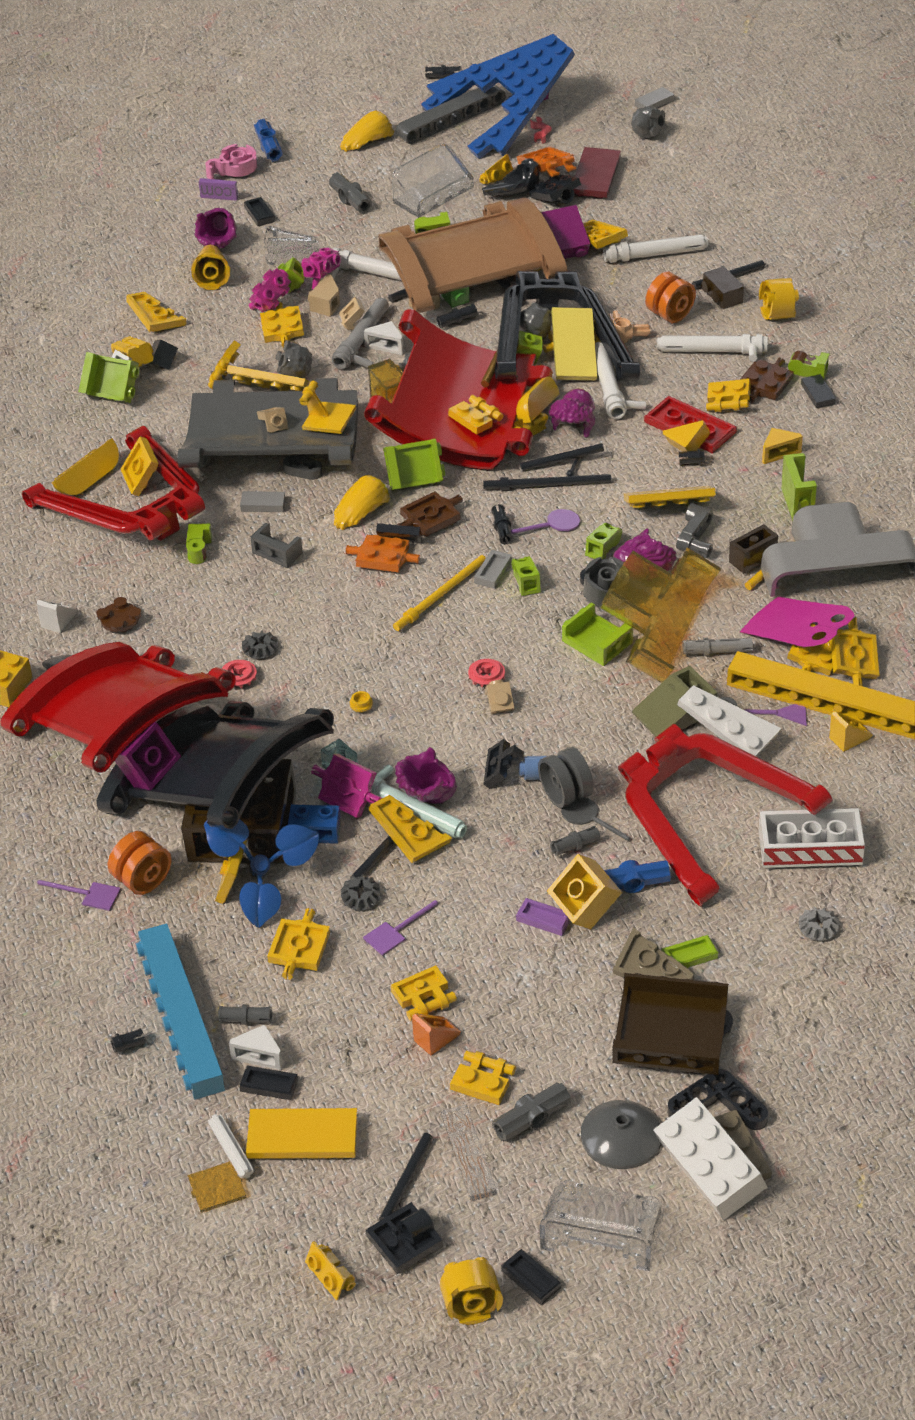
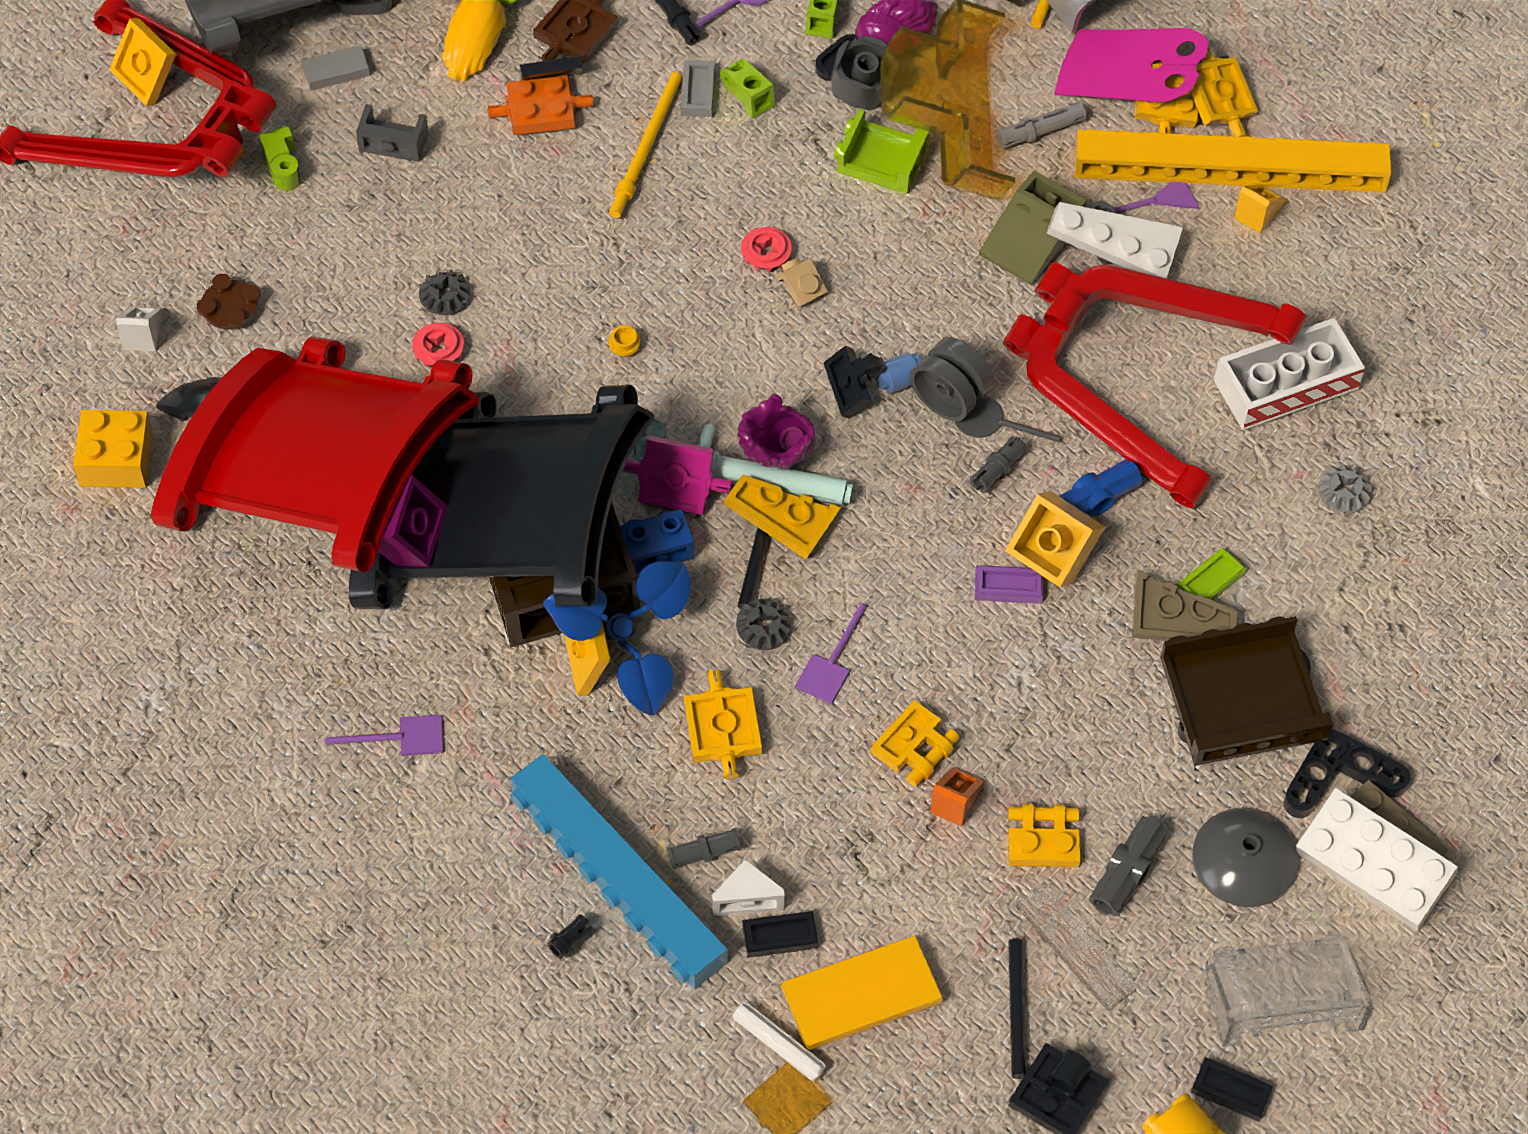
camera: 25 degrees left, 15 degrees up
yellow brick [51,438,119,495] -> none
orange wheel [107,831,172,895] -> none

